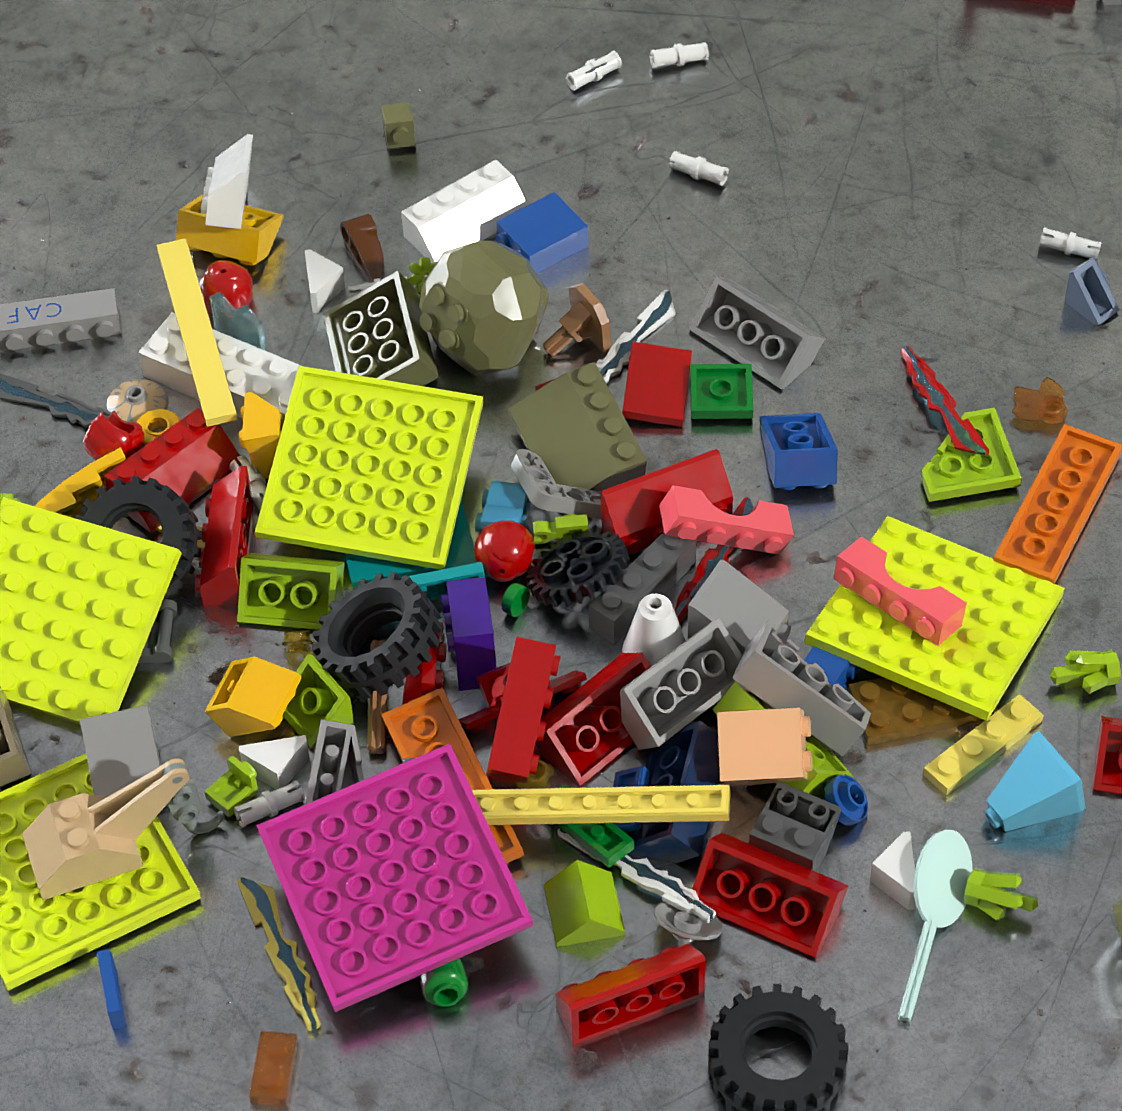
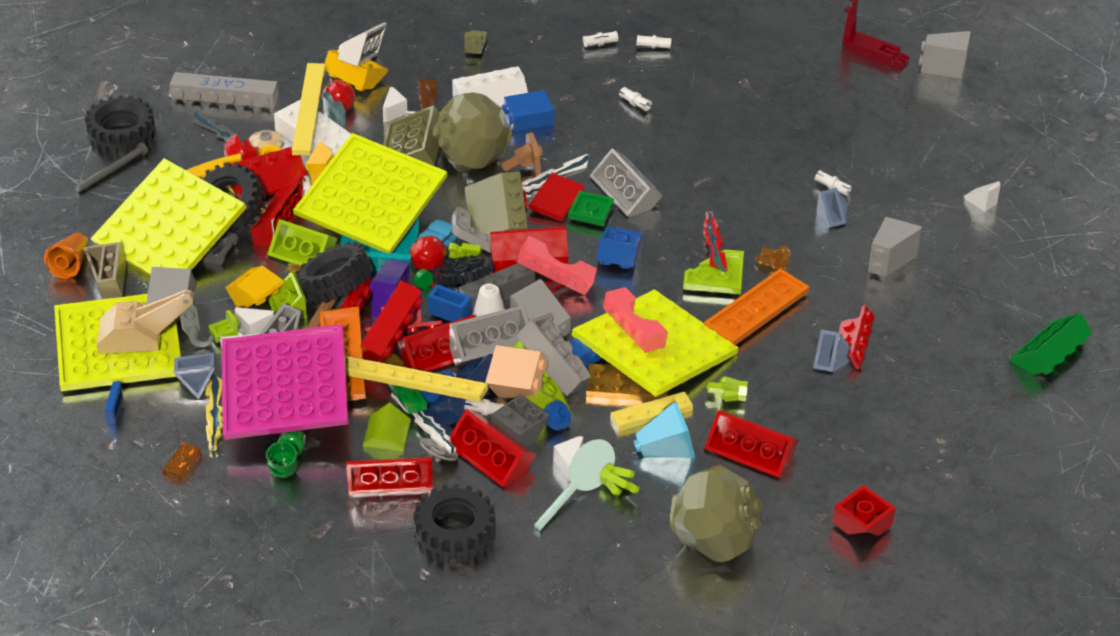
camera: 15 degrees right, 10 degrees down
none -> sand blue slope [174,352,215,400]
none -> green helmet [266,441,298,478]
none -> blue piece [428,285,472,322]
none -> white pin [464,399,505,416]

